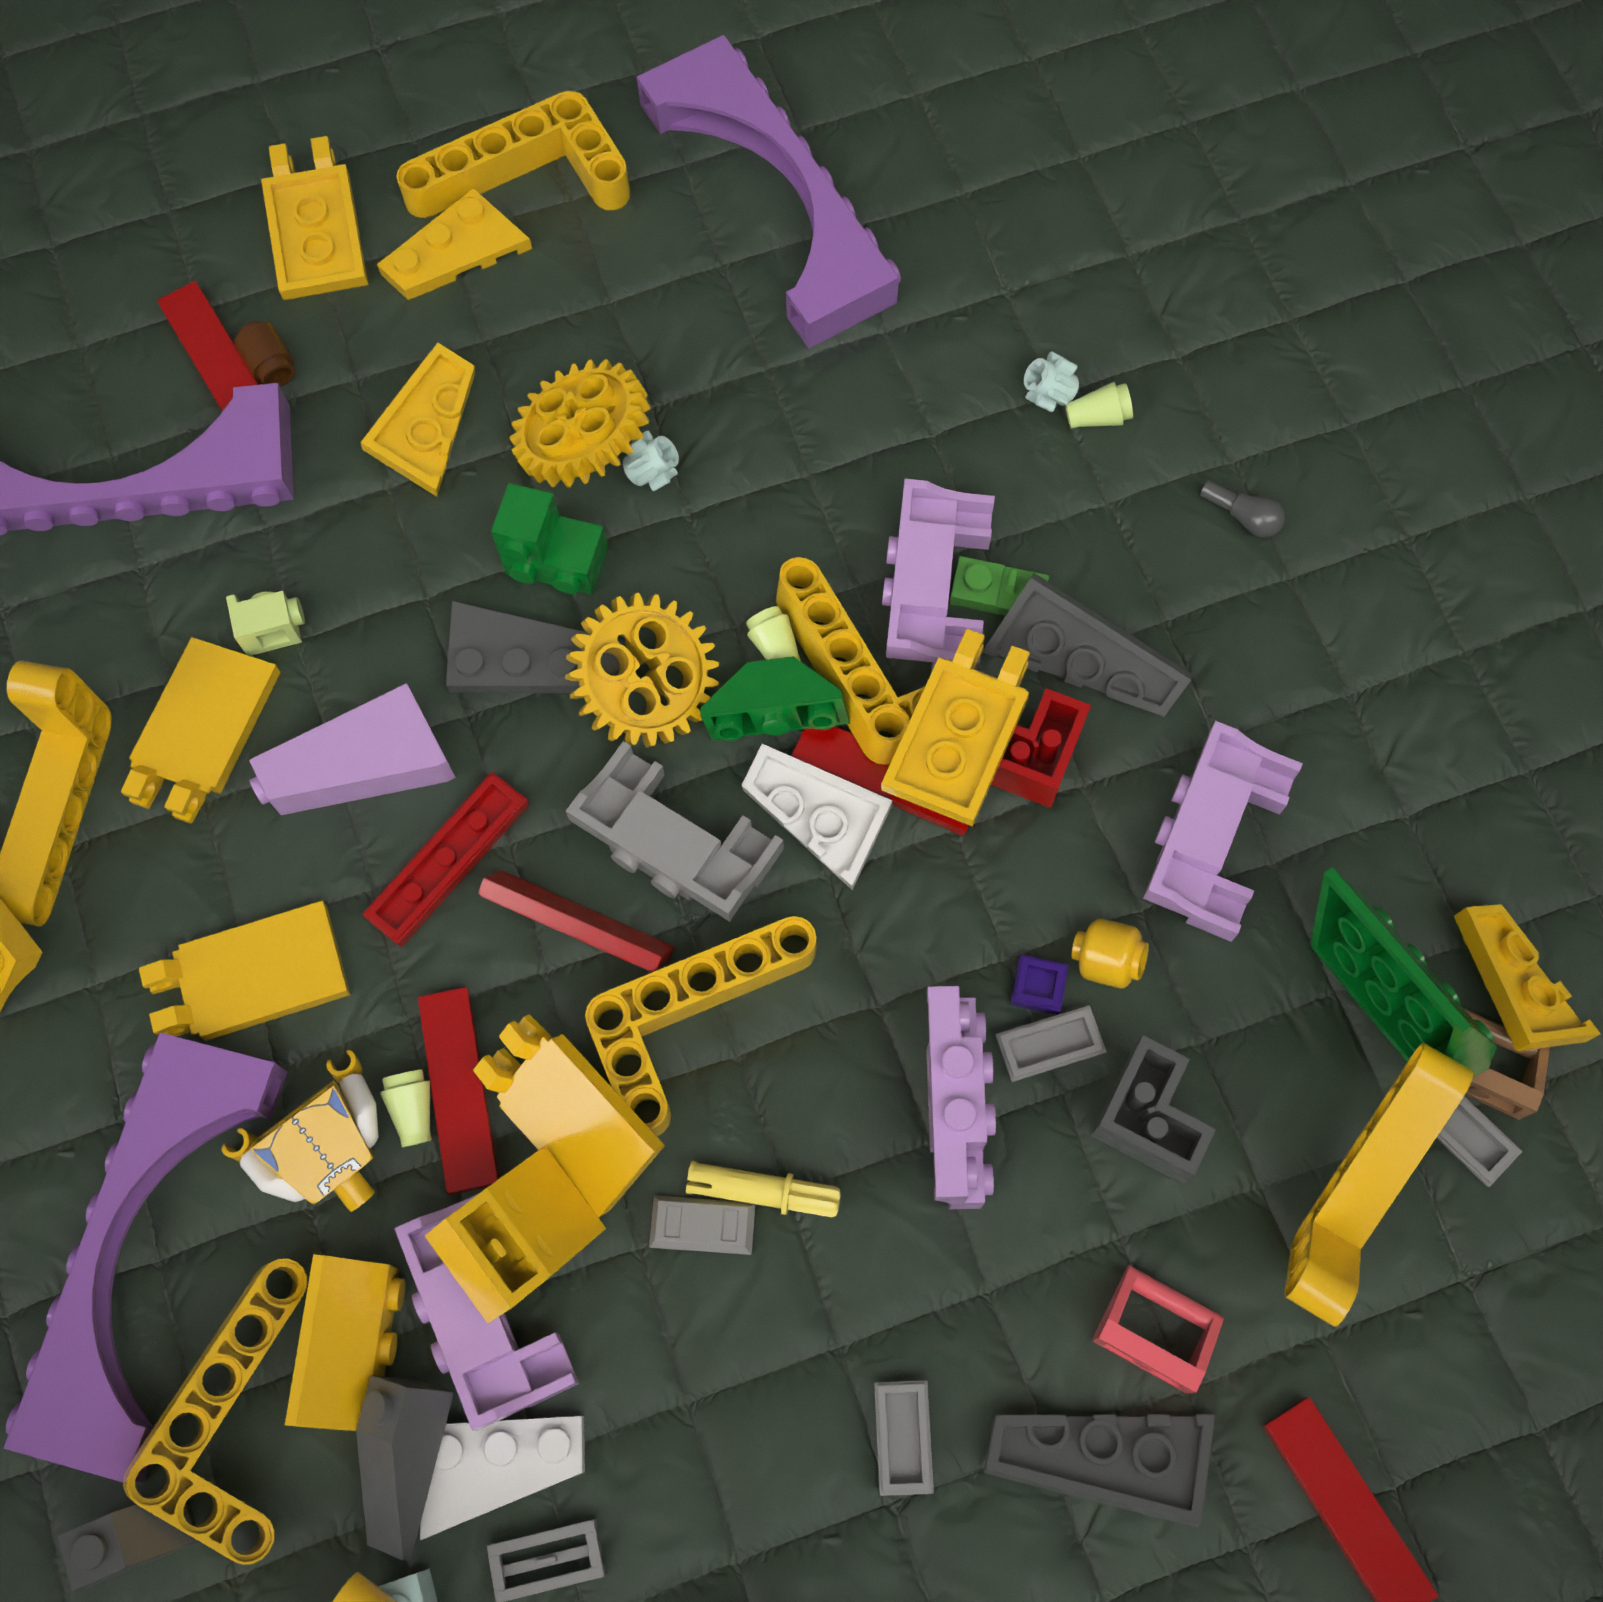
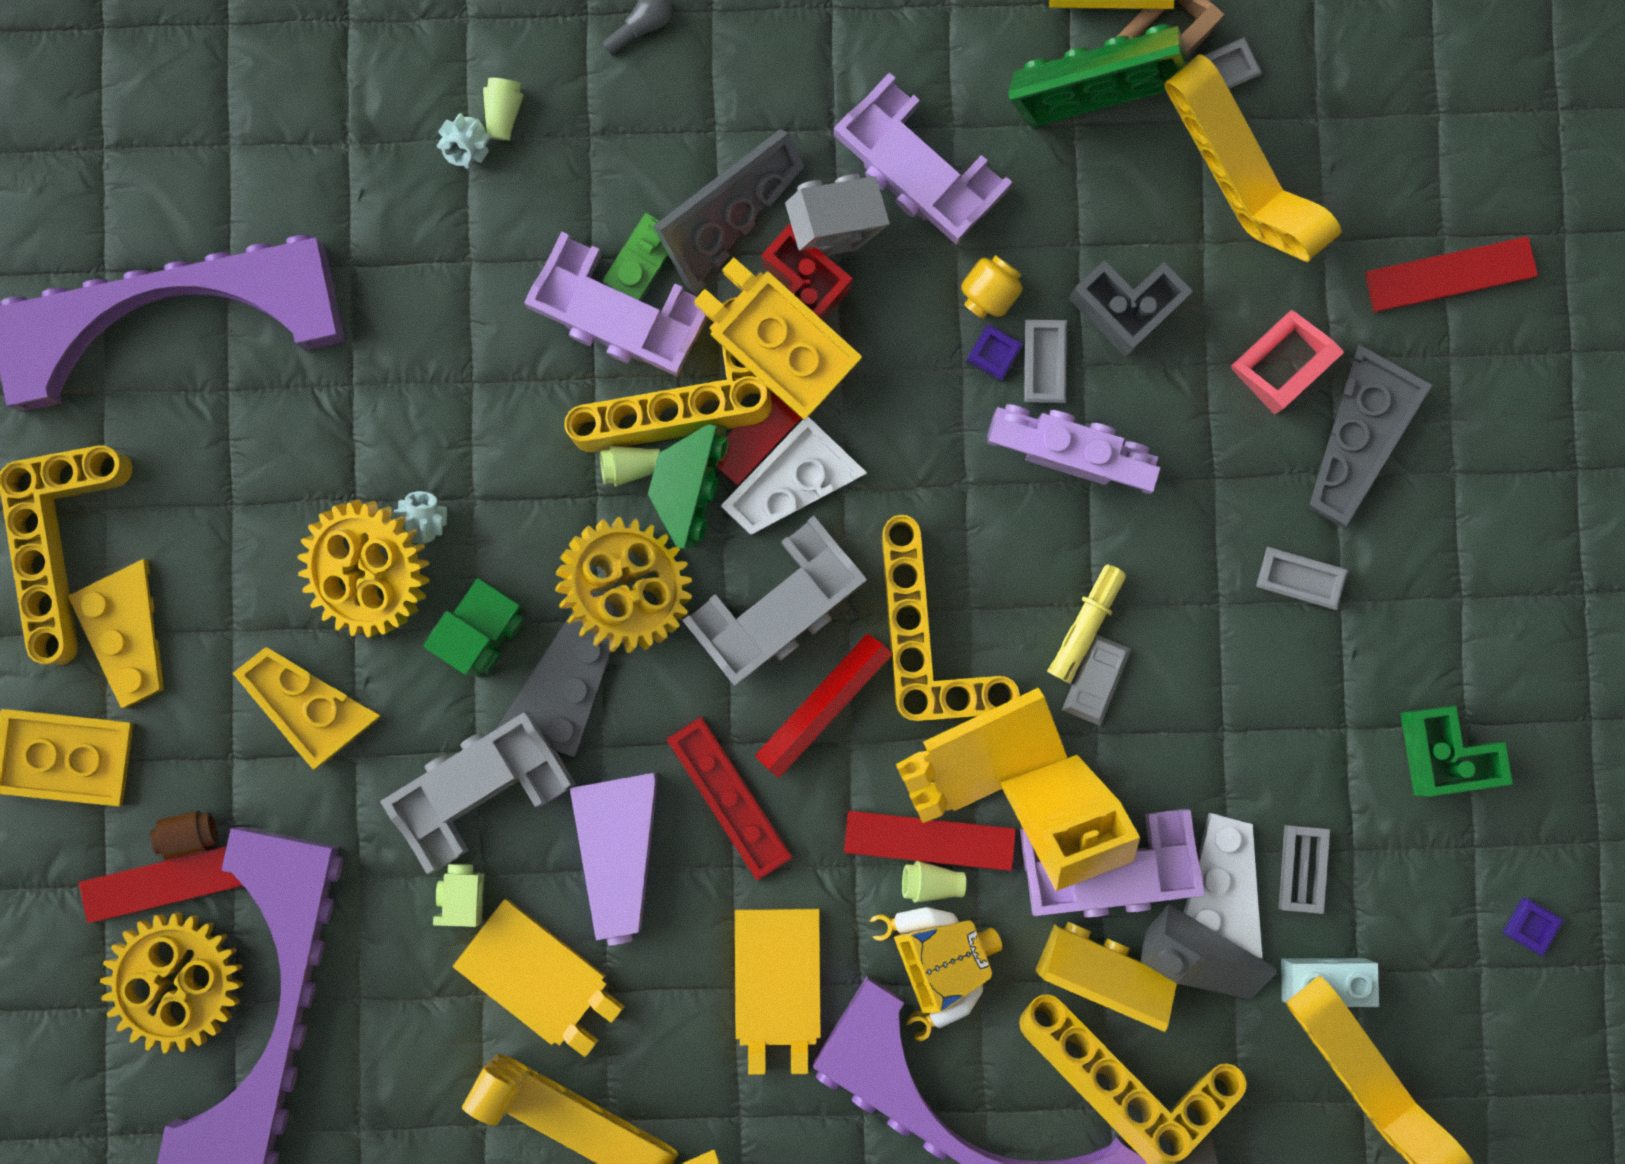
camera: 75 degrees left, 15 degrees up
none -> yellow gear [100,912,243,1053]
none -> light grey bracket [380,712,576,874]
none -> light grey brick [785,174,890,256]

